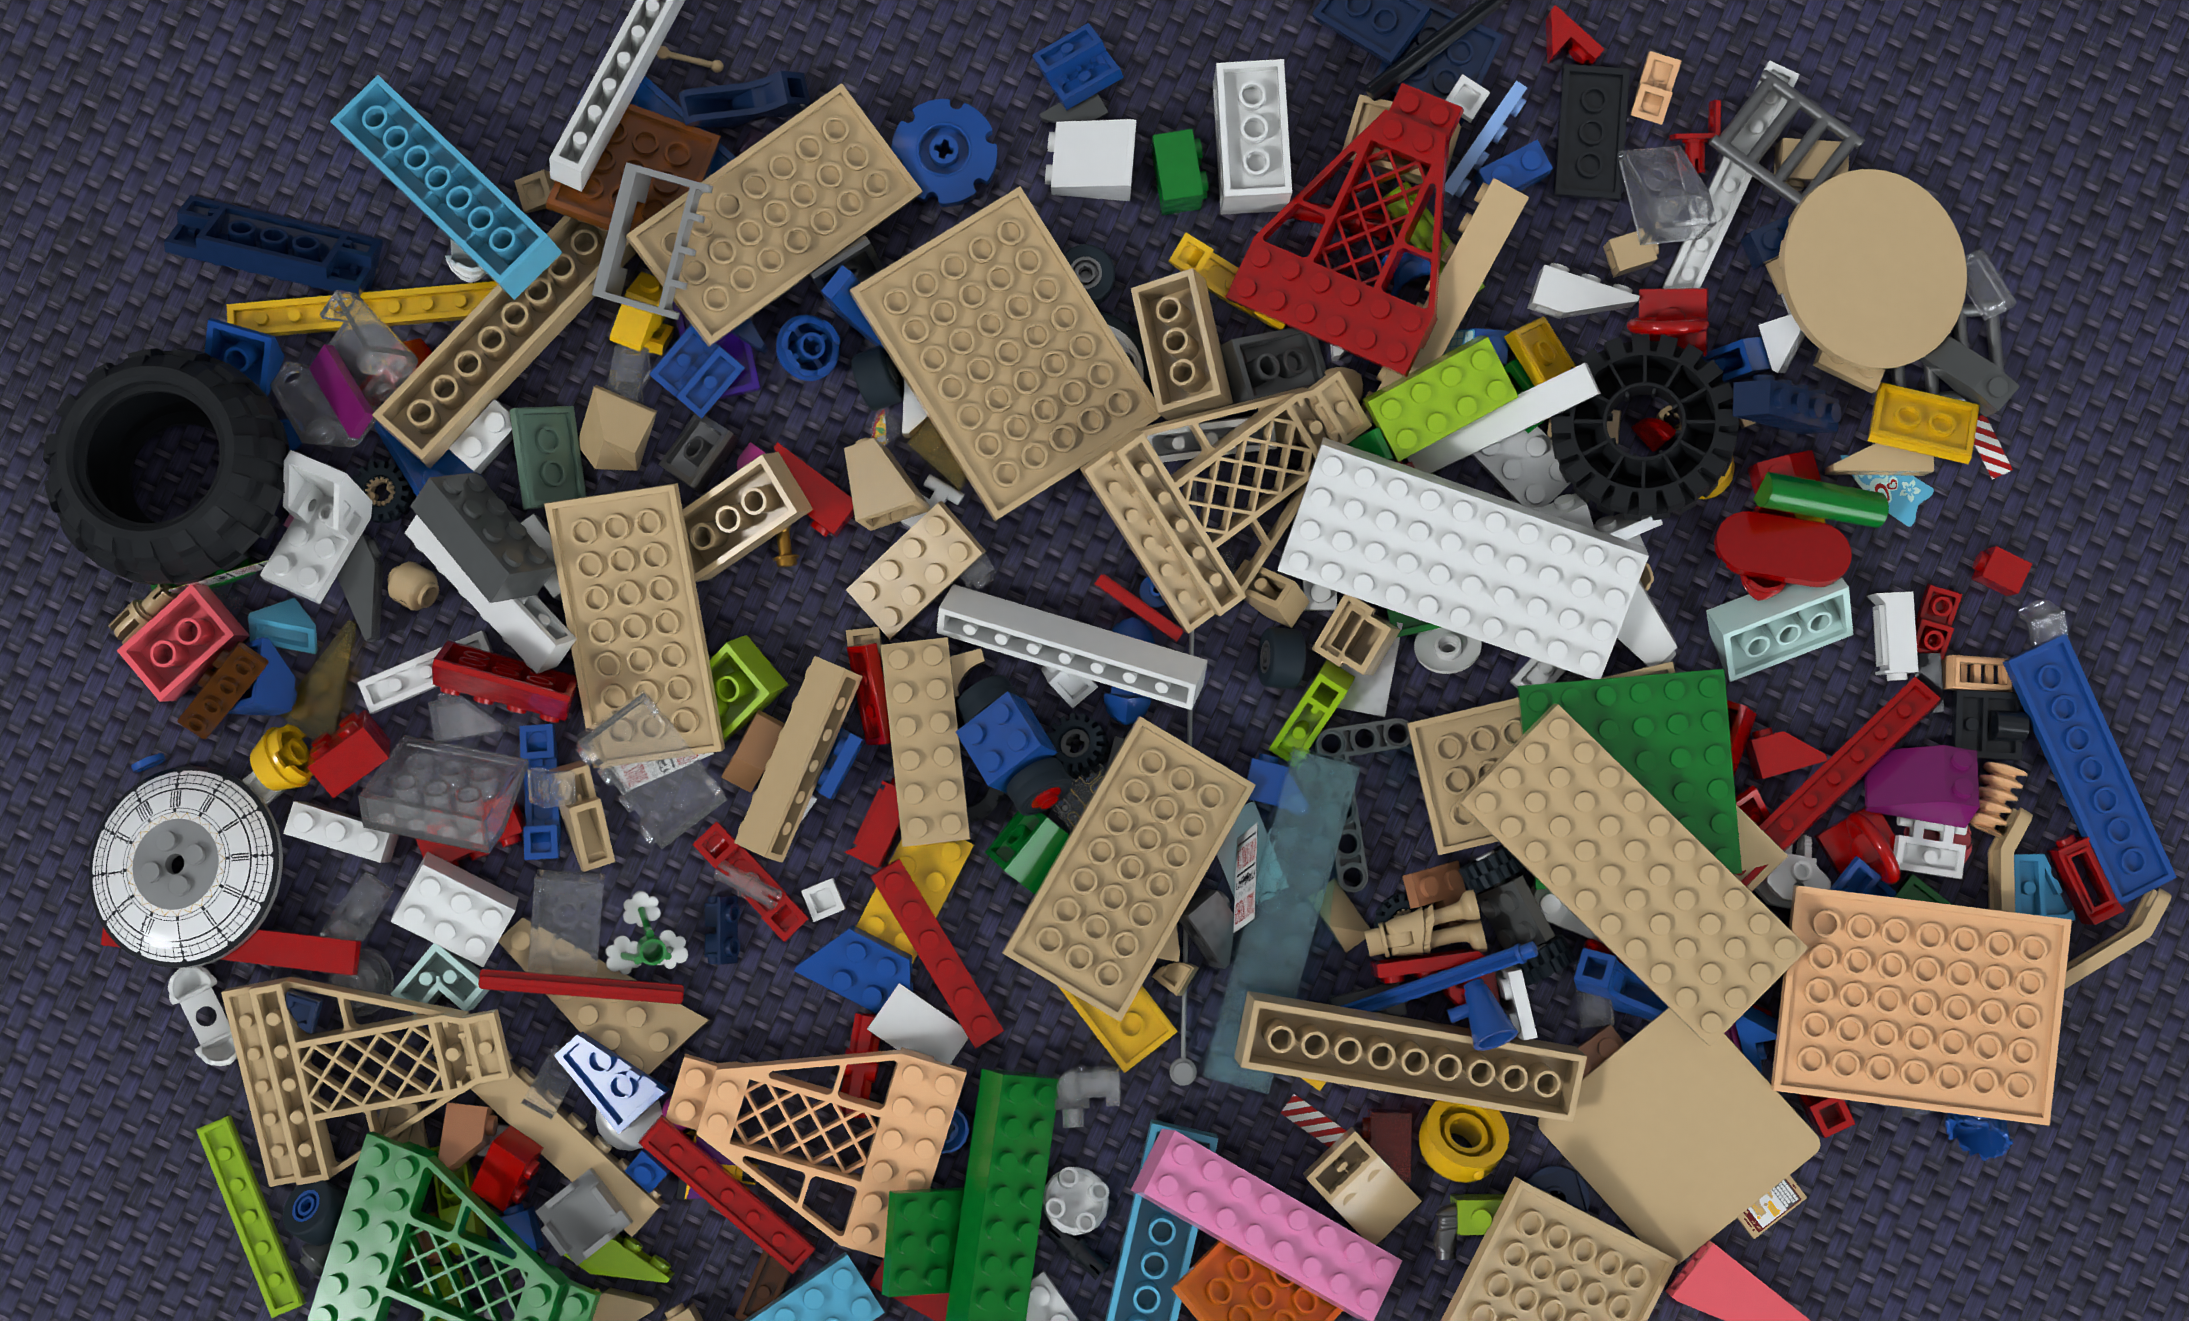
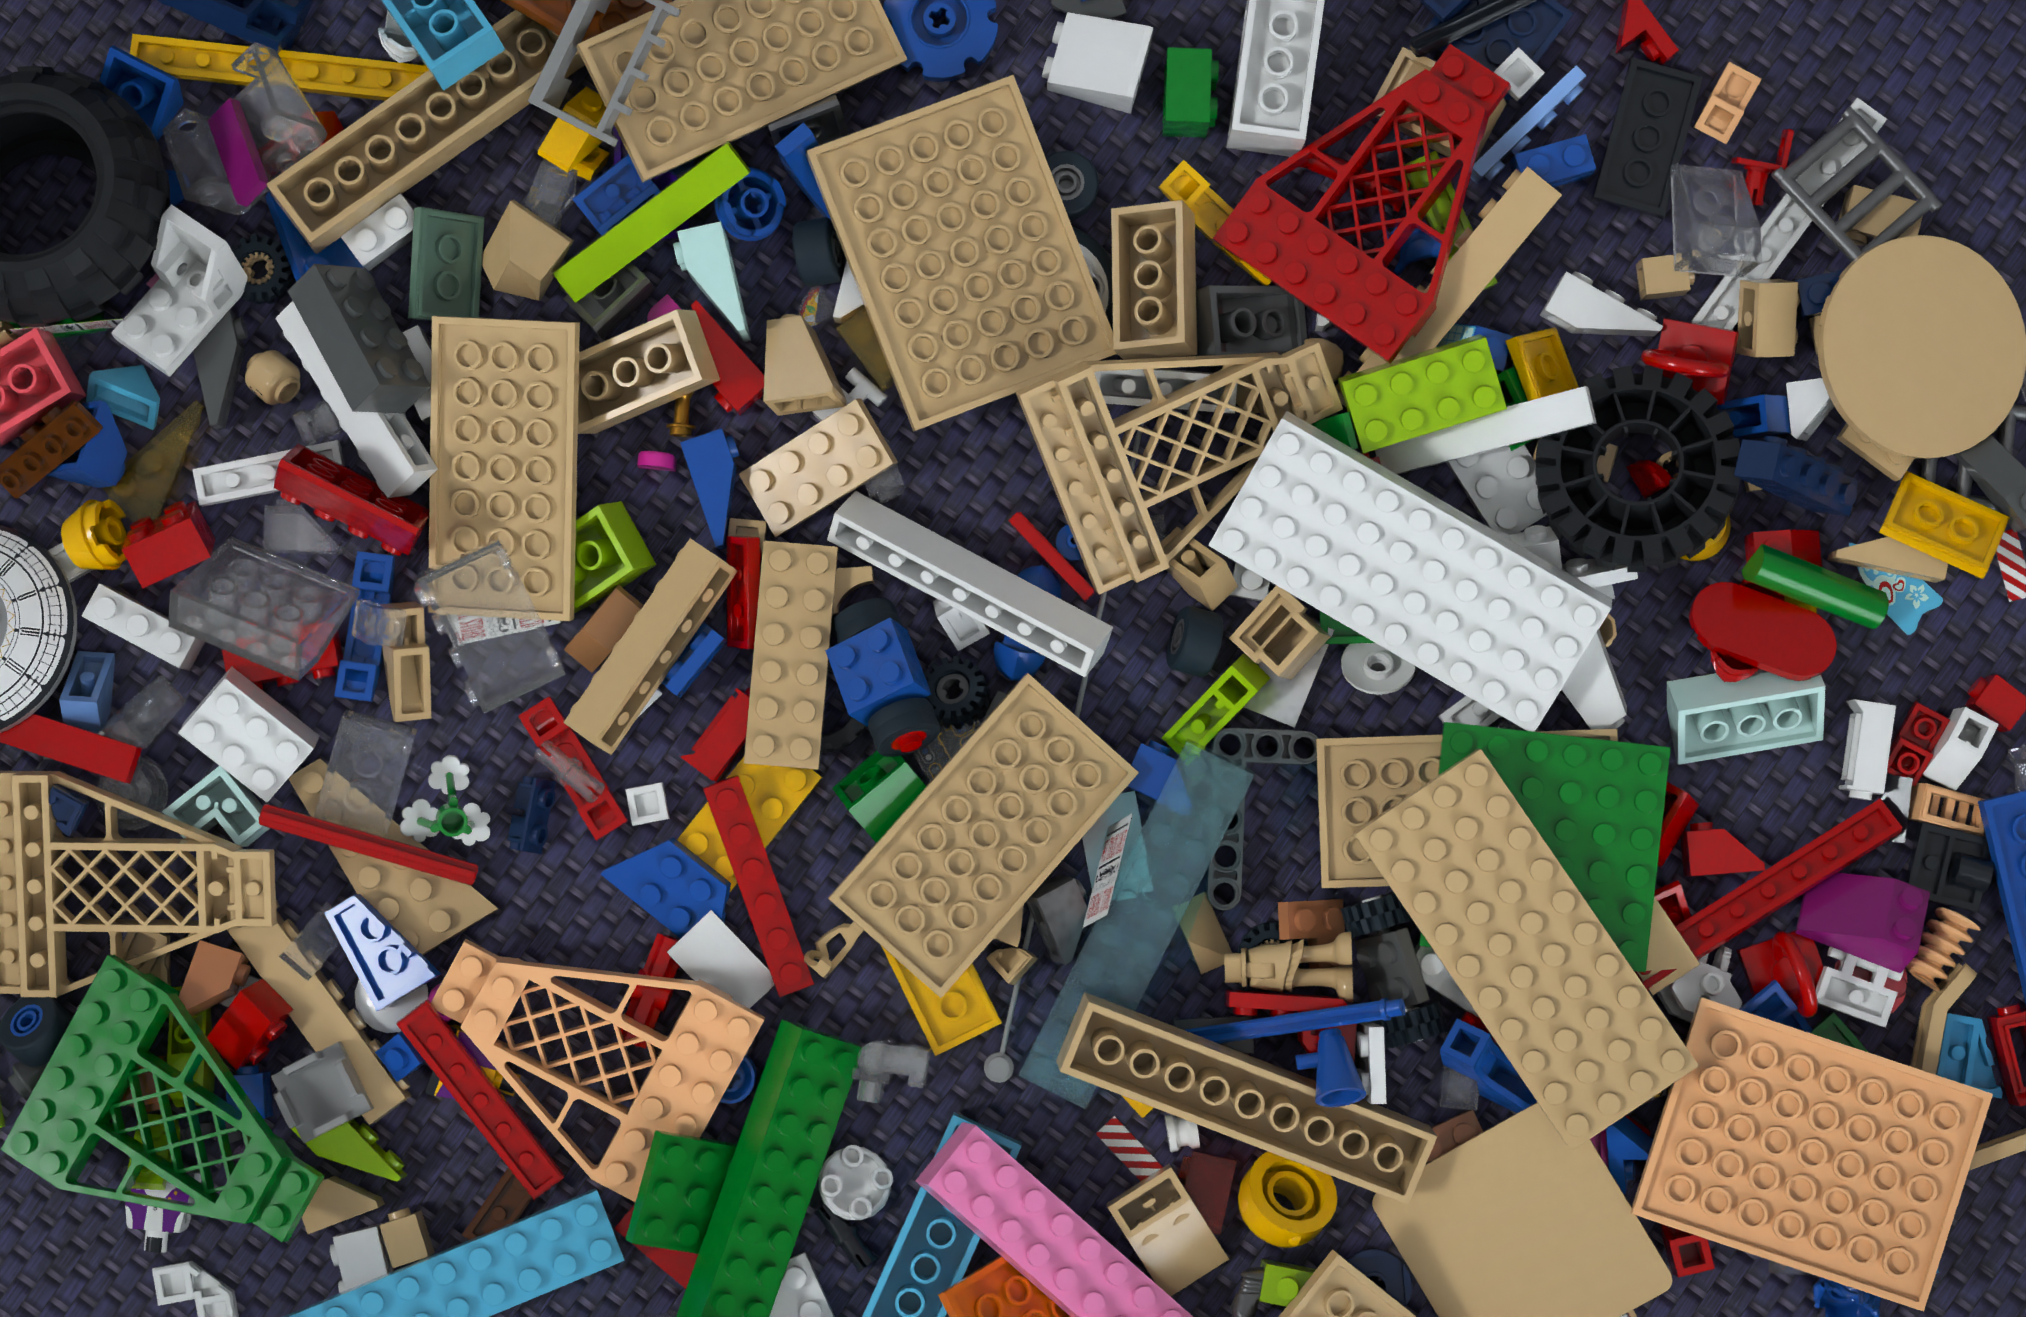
camera: 15 degrees right, 0 degrees up
none -> medium blue slope [59,651,115,735]
none -> clear wheel [293,400,342,446]
none -> lime tile [553,141,751,303]
none -> dark pink tile [637,451,677,472]
none -> light aqua slope [673,221,751,342]
none -> blue slope [680,428,740,550]
none -> tan helmet [804,921,864,979]
none -> white wheel [1165,1114,1200,1152]
none -> tan brick [1736,279,1800,358]
none -> white slope [1922,707,1999,791]

